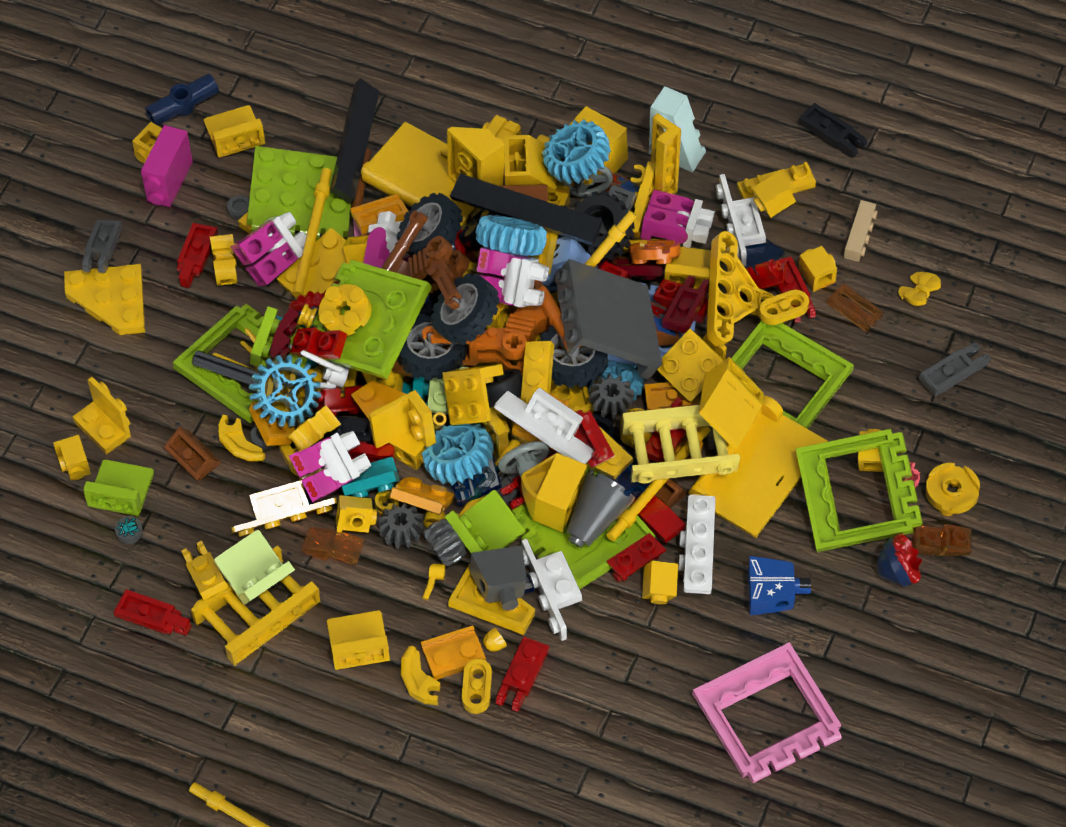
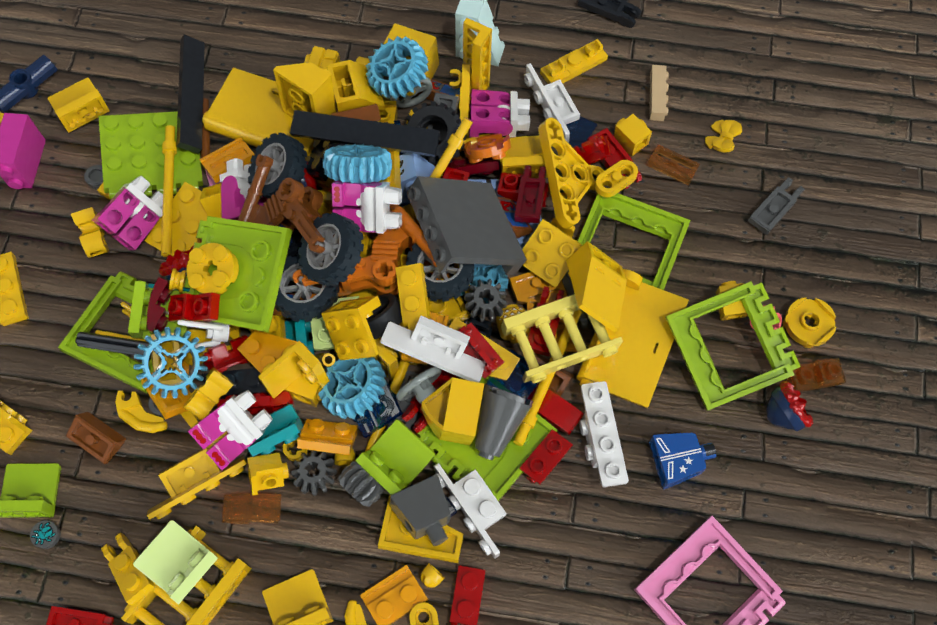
camera: 15 degrees left, 10 degrees up
red hinge [177,223,218,288] -> none
yellow hand [422,564,446,601] -> none
yellow brick [642,561,678,605] -> none
yellow brick [752,172,796,218] -> none

